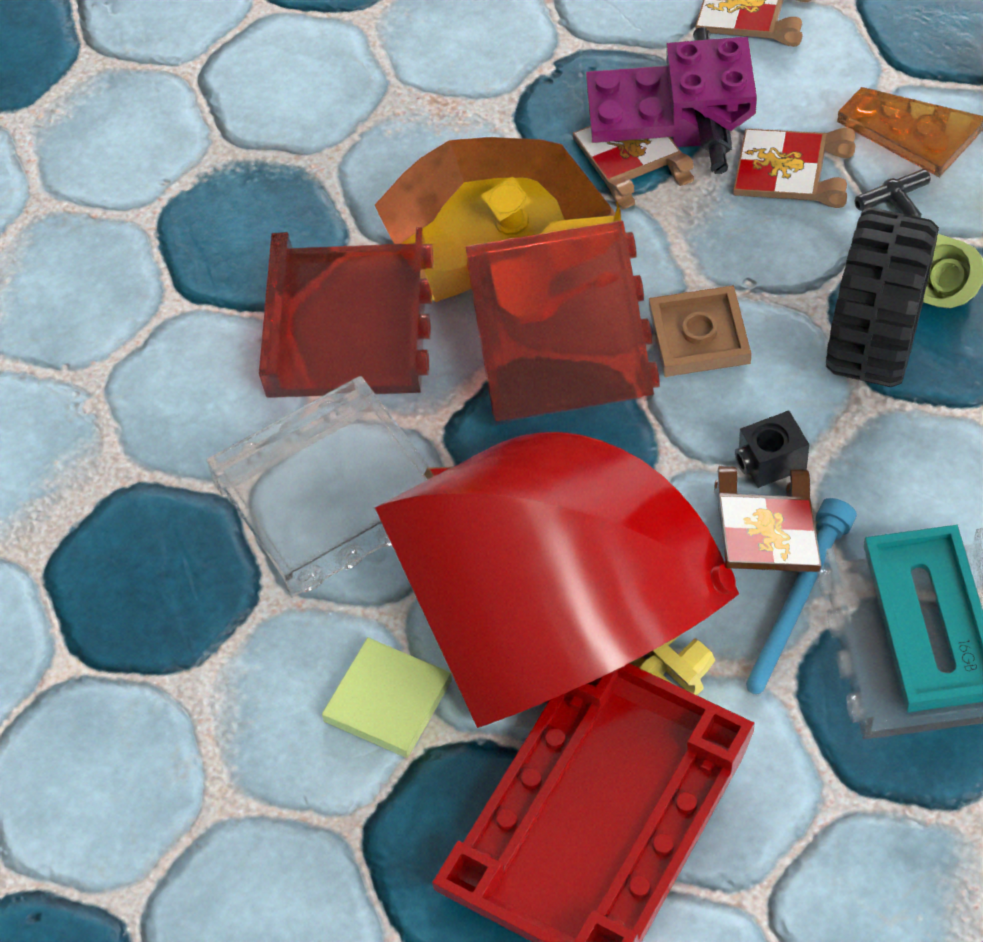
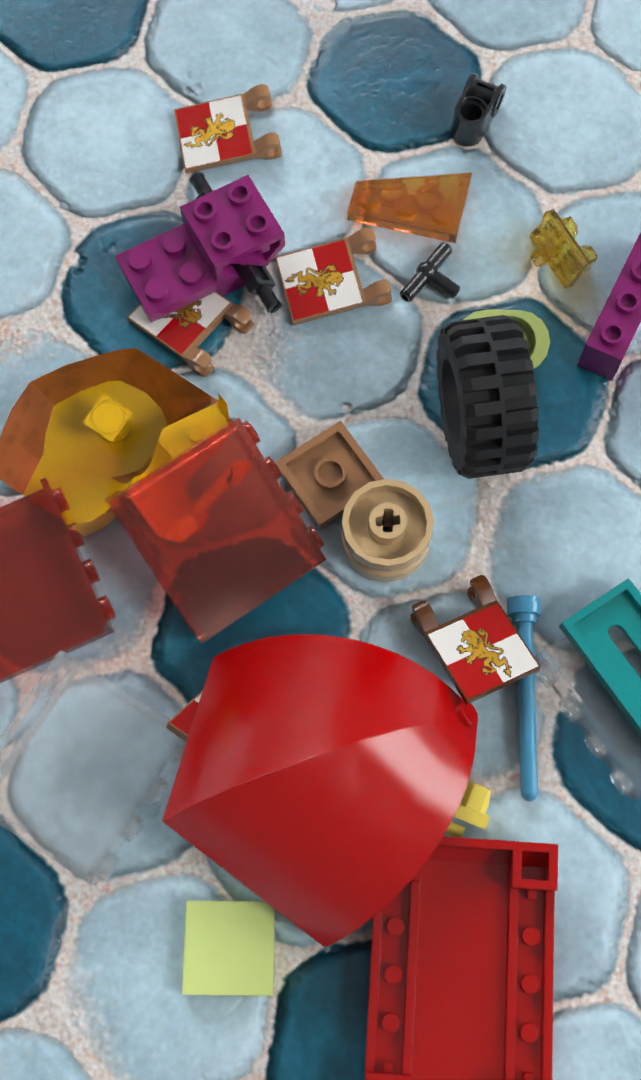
camera: 30 degrees left, 15 degrees up
black brick [735,410,810,488] -> none
none -> tan wheel [341,479,434,583]

